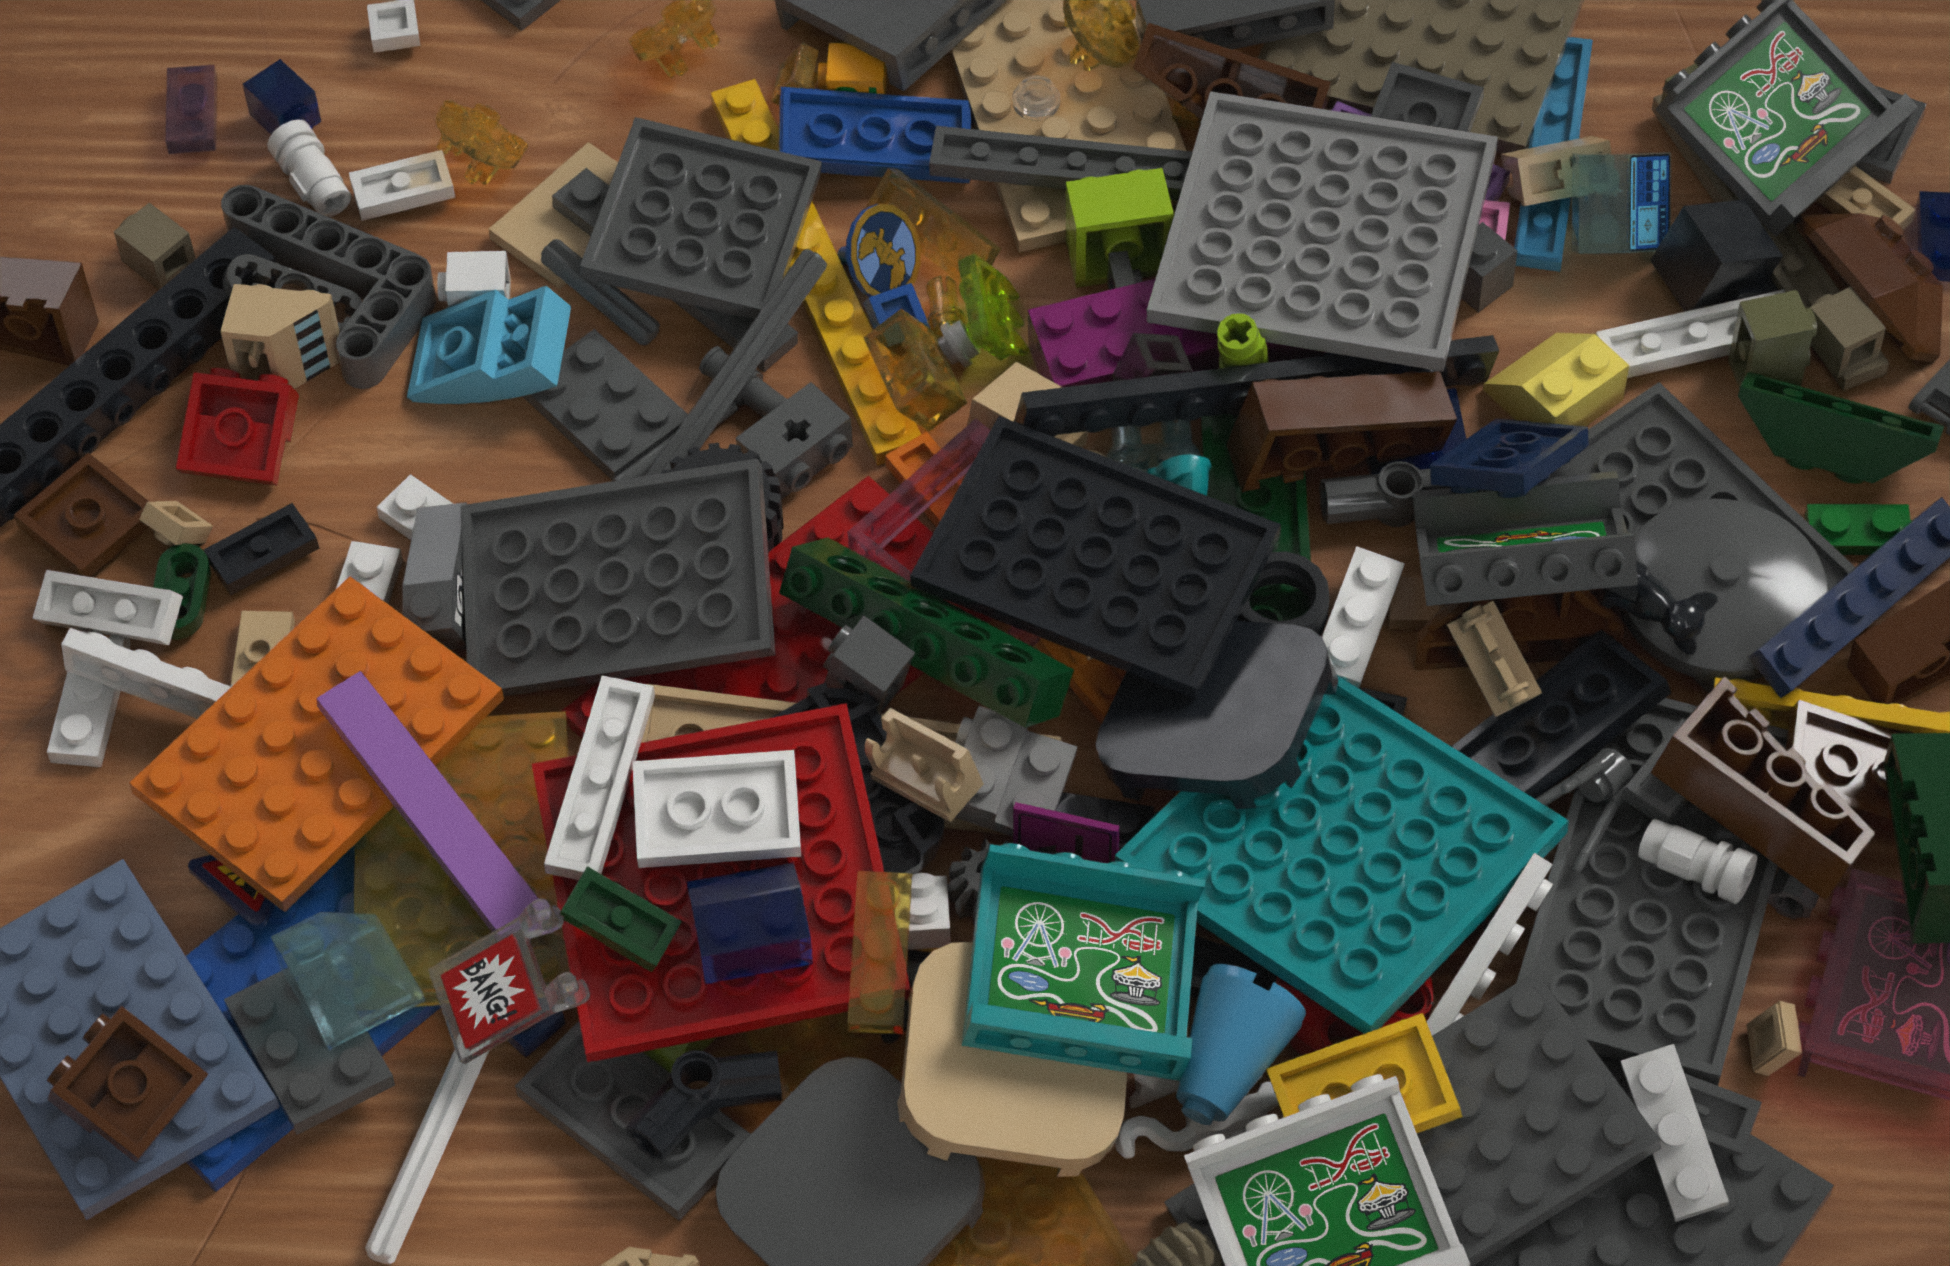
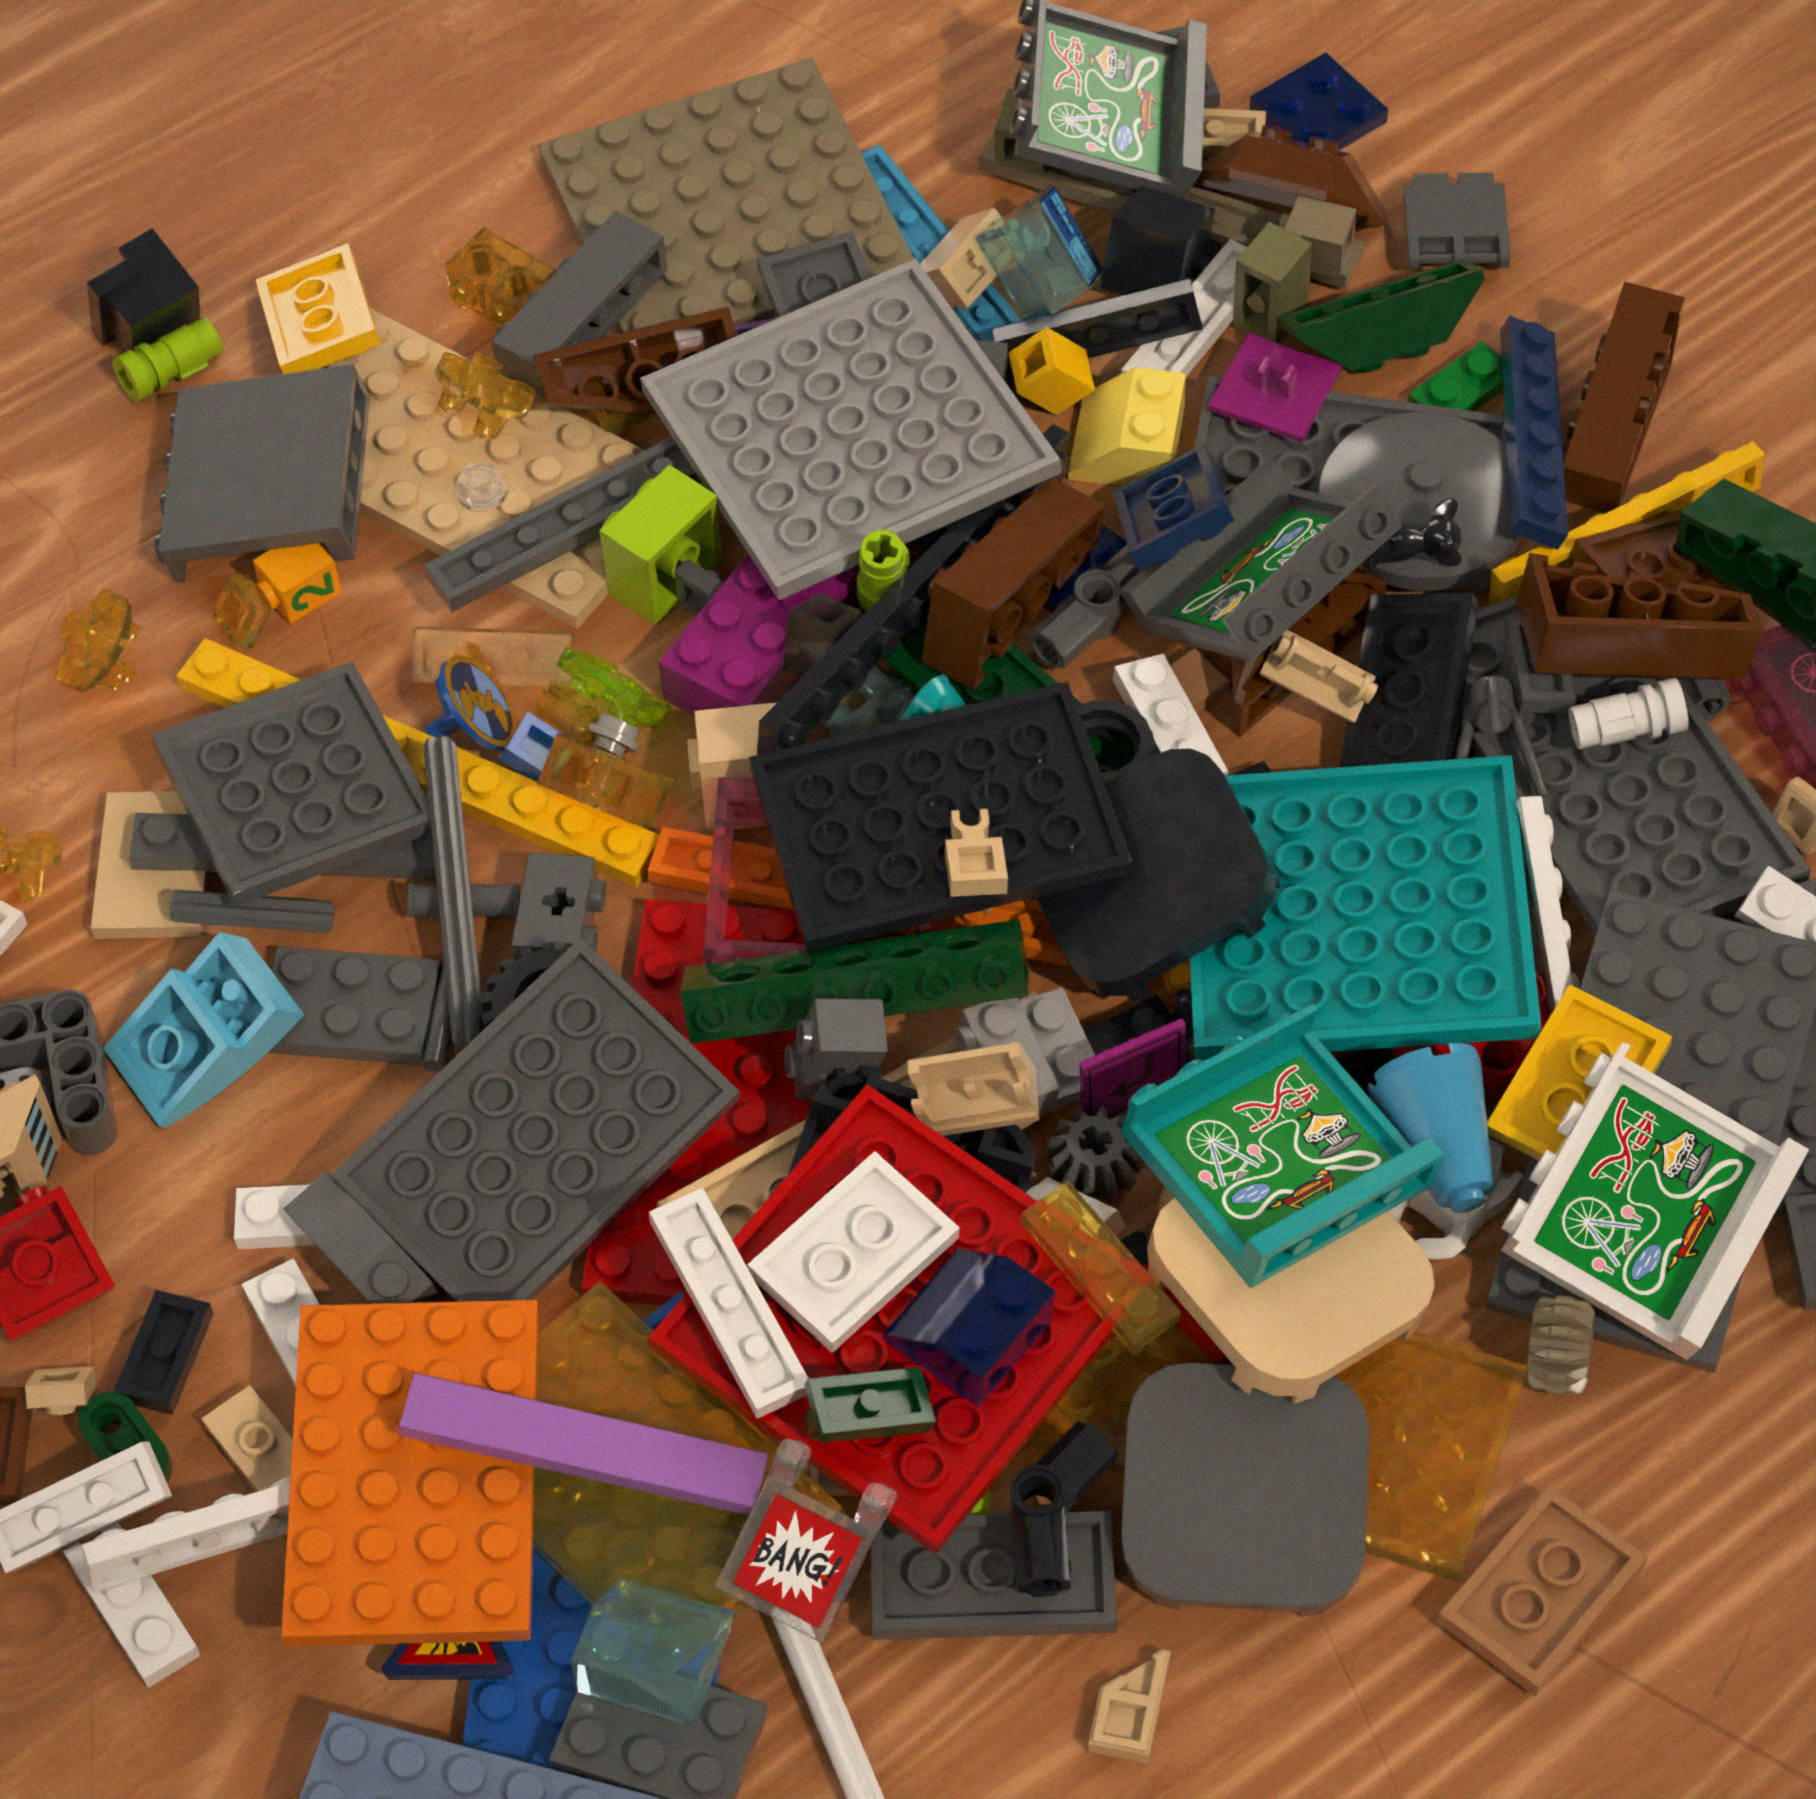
camera: 40 degrees left, 0 degrees up
white brick [437,251,511,308] -> none
blue tile [778,87,971,184] -> none
none -> tan plate [945,809,1008,897]
none -> black plate [992,279,1203,379]
none -> yellow brick [1009,327,1095,415]
none -> magenta piece [1207,333,1343,443]

